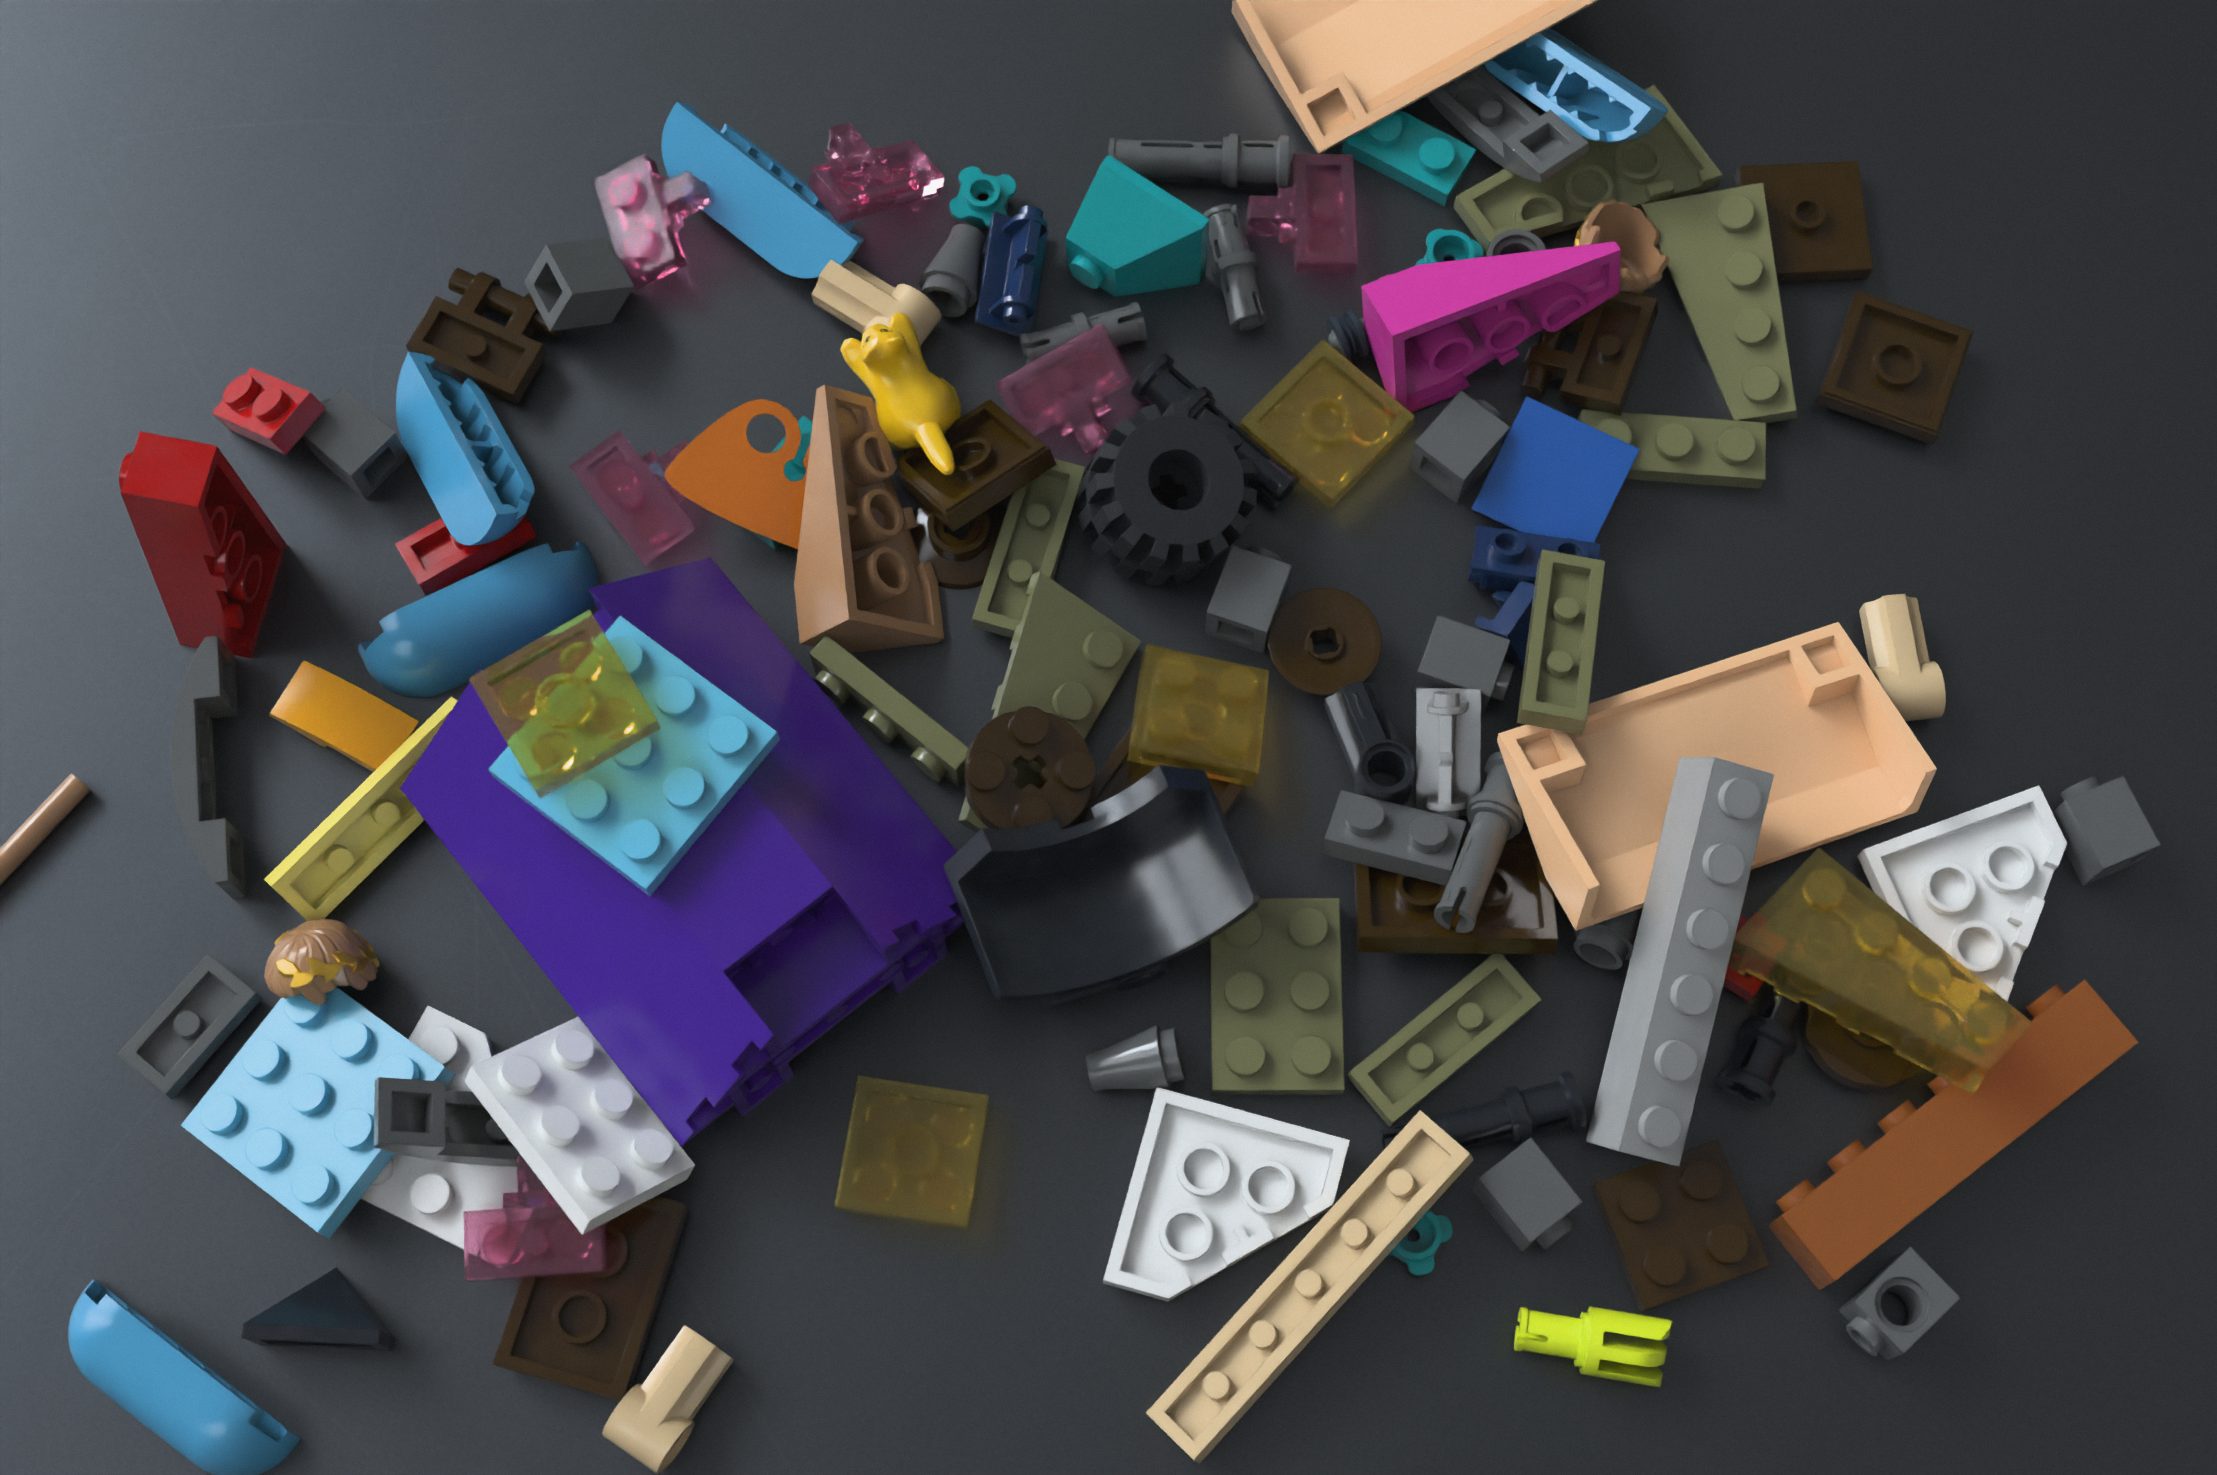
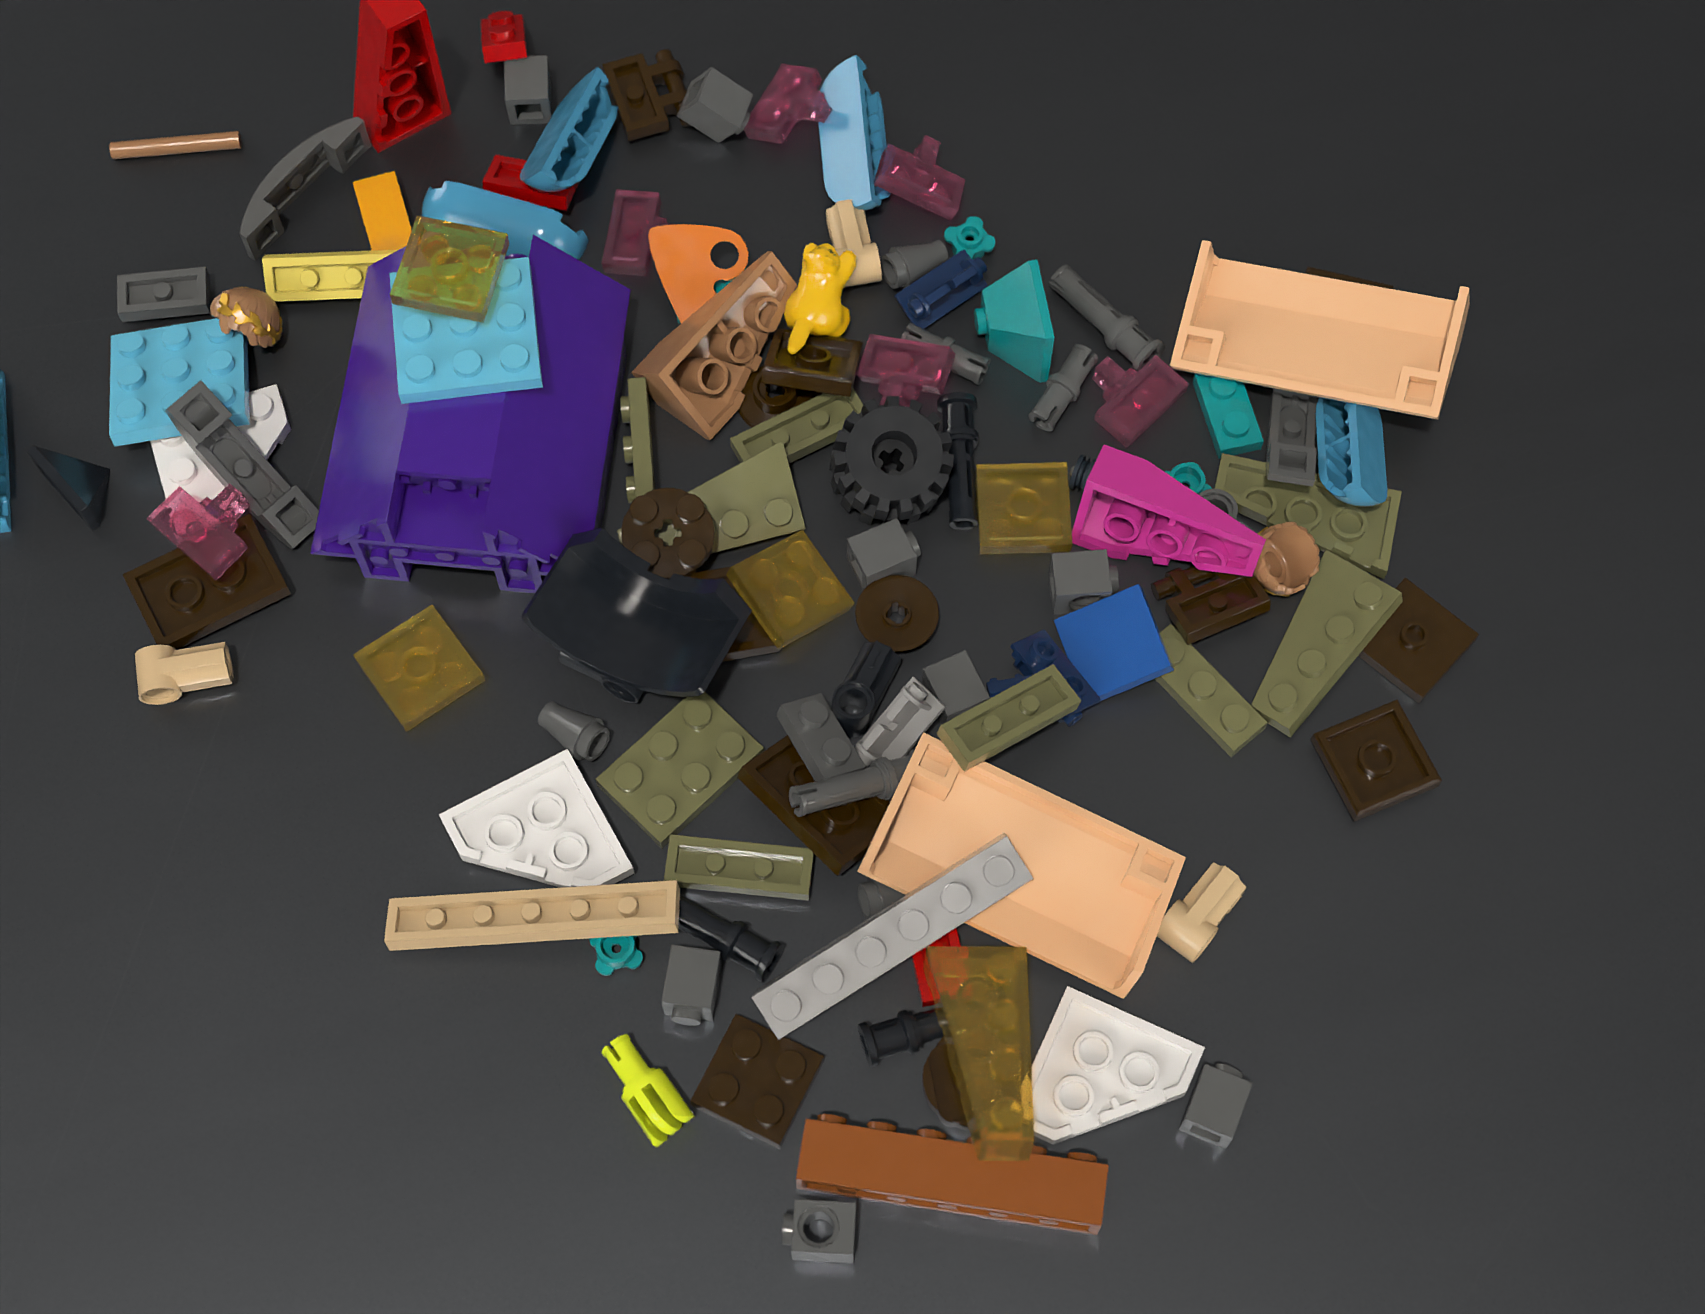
camera: 45 degrees right, 5 degrees down
white plate [465,1017,695,1235] -> none

